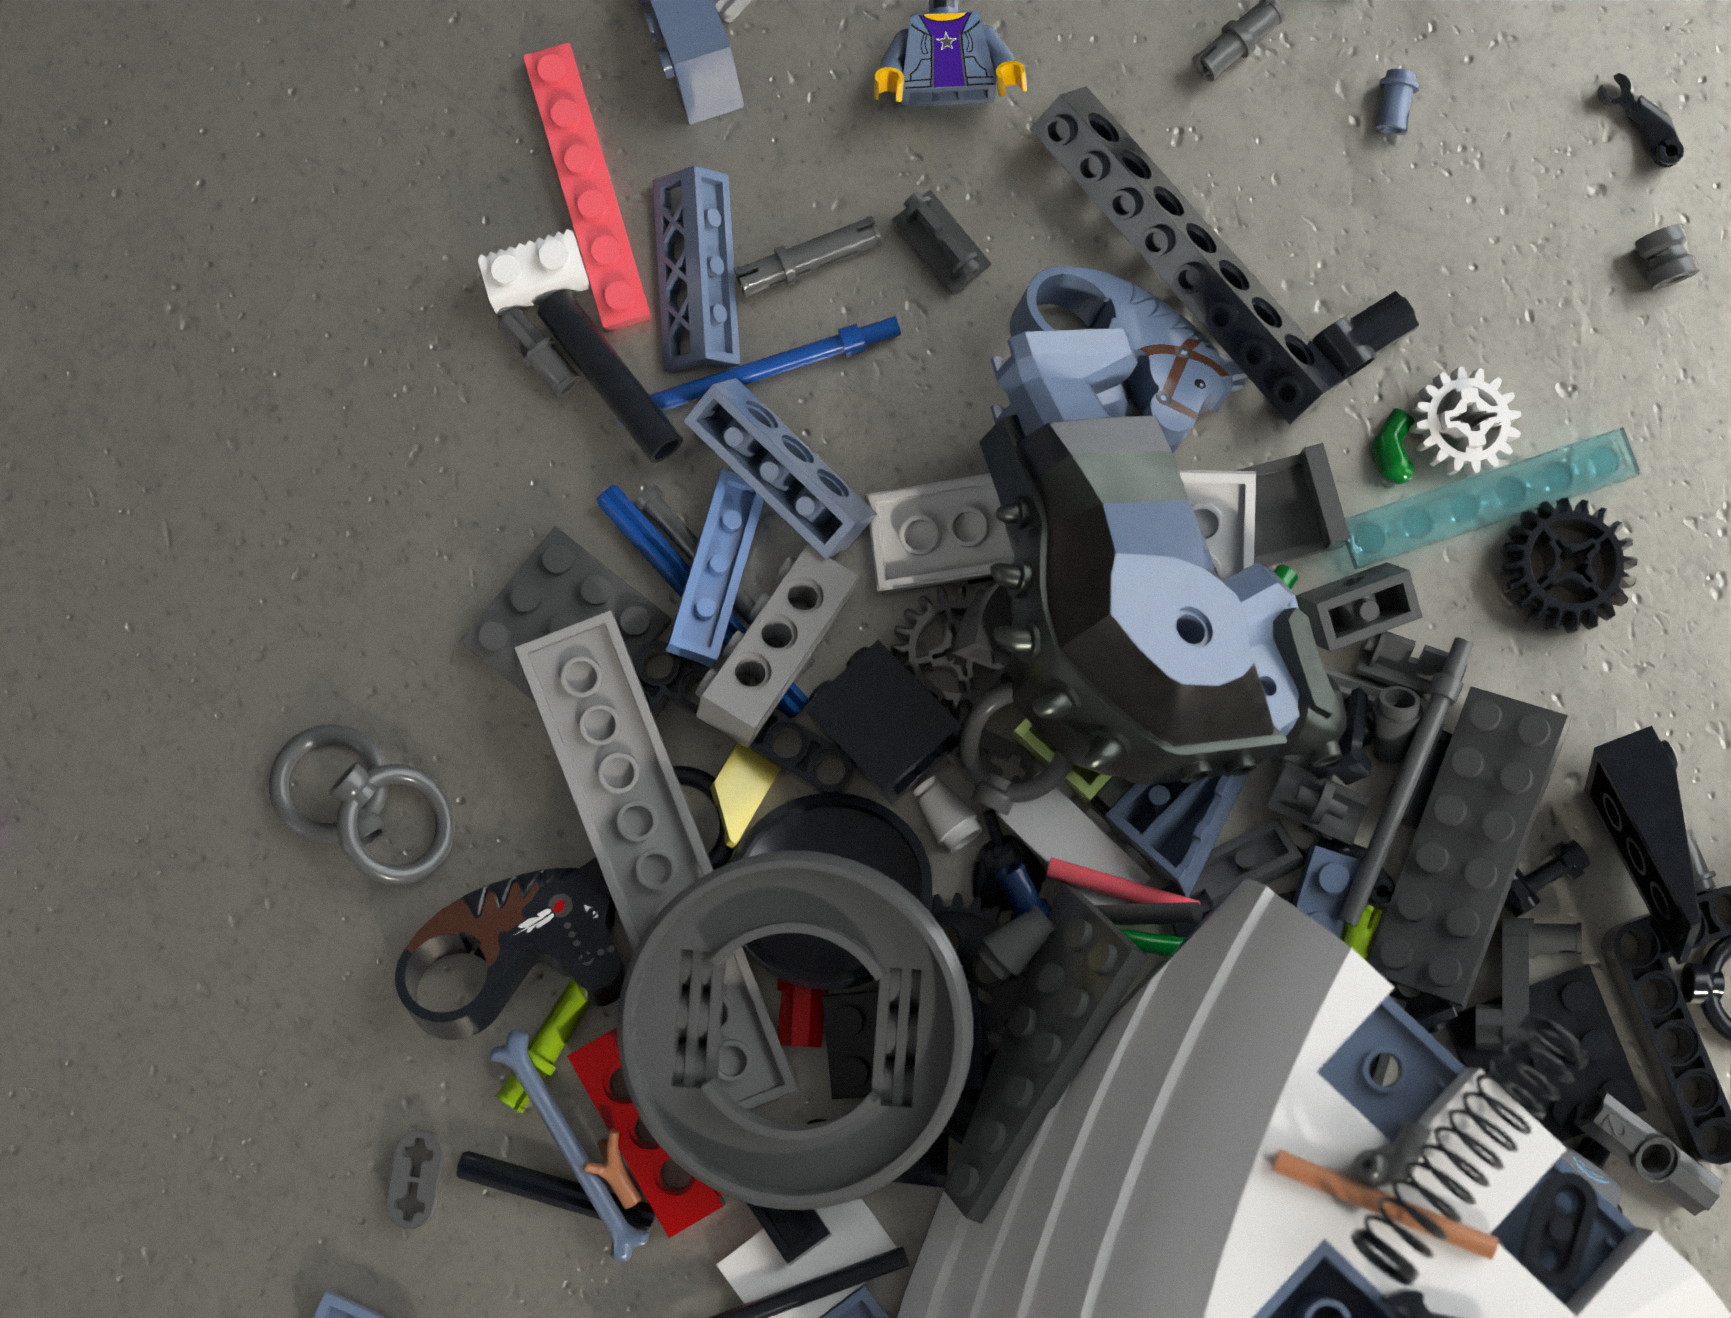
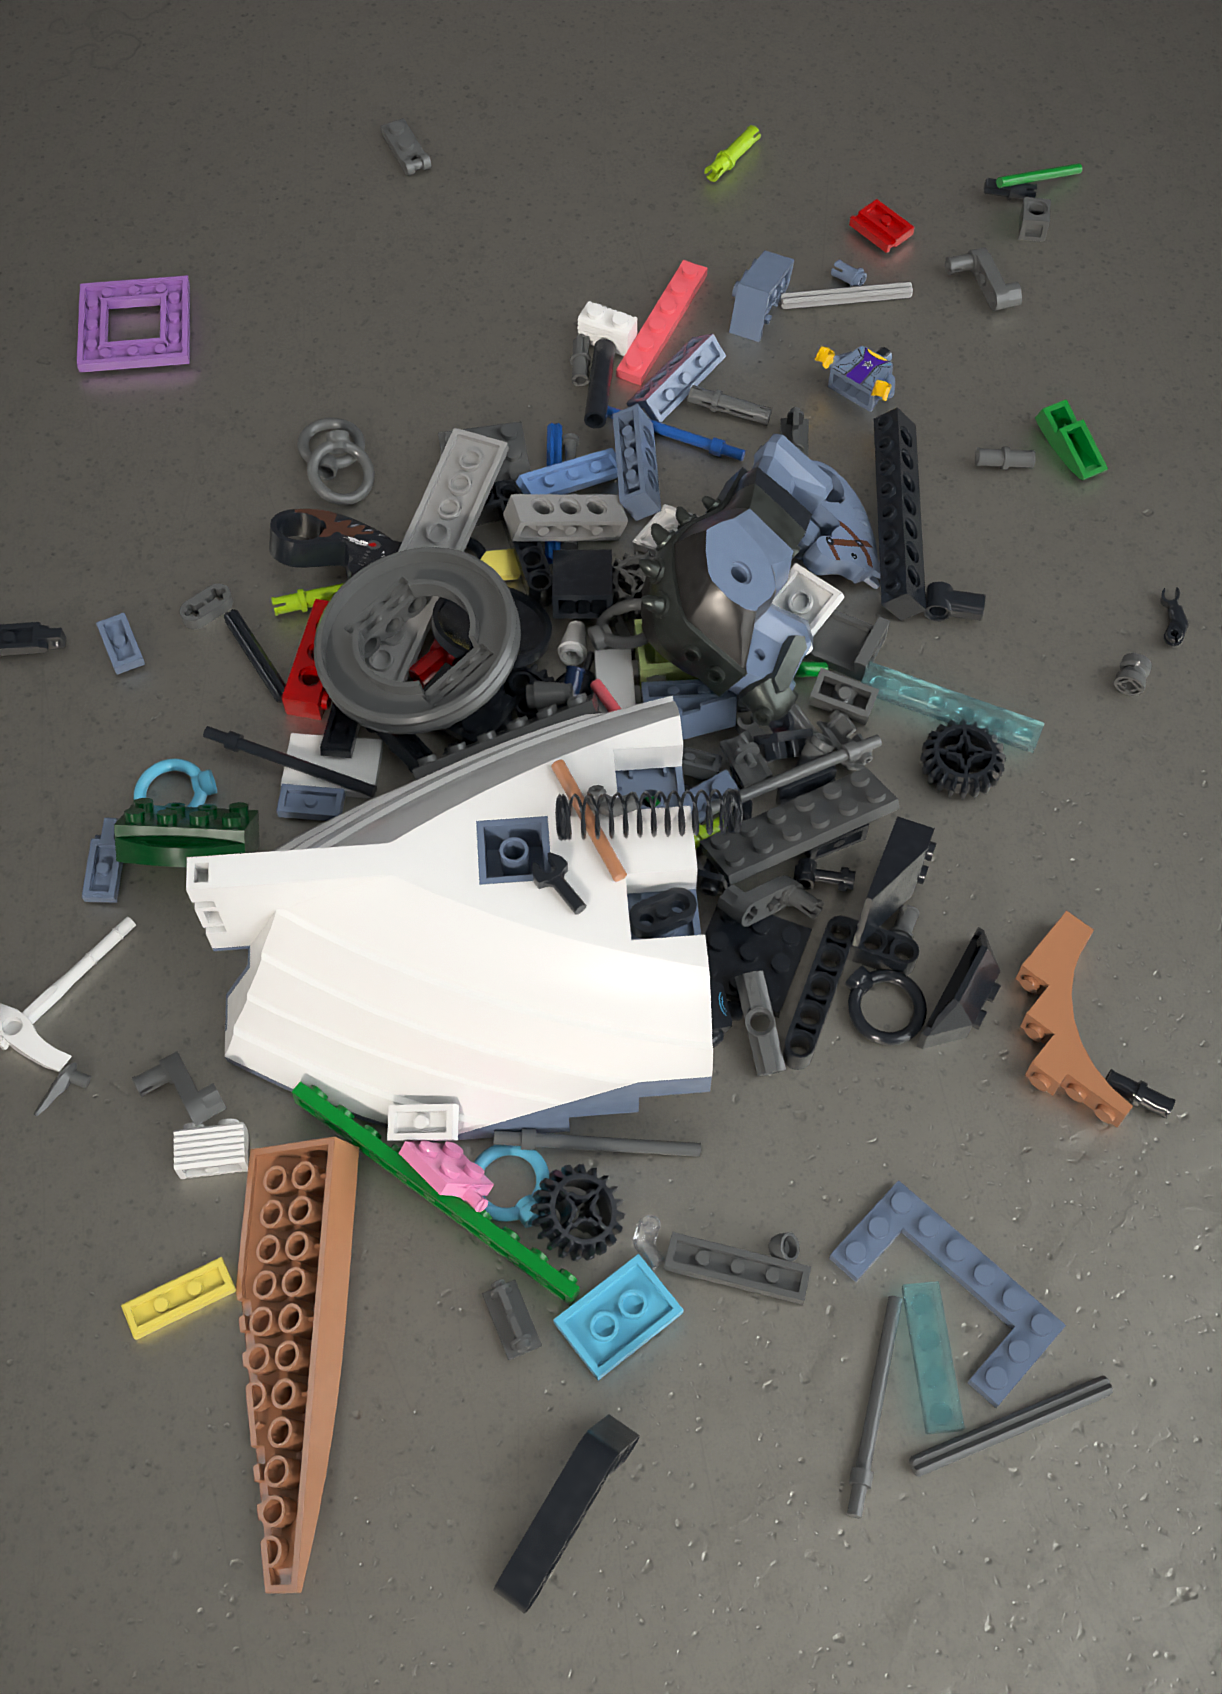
camera: 40 degrees right, 20 degrees down
sand blue piece [489,1030,650,1262] -> none
nougat bar [583,1129,642,1209] -> none
green arm [1371,408,1415,484] -> none
sand blue pin [1376,69,1419,135] -> none
white gear [1410,367,1521,477] -> none

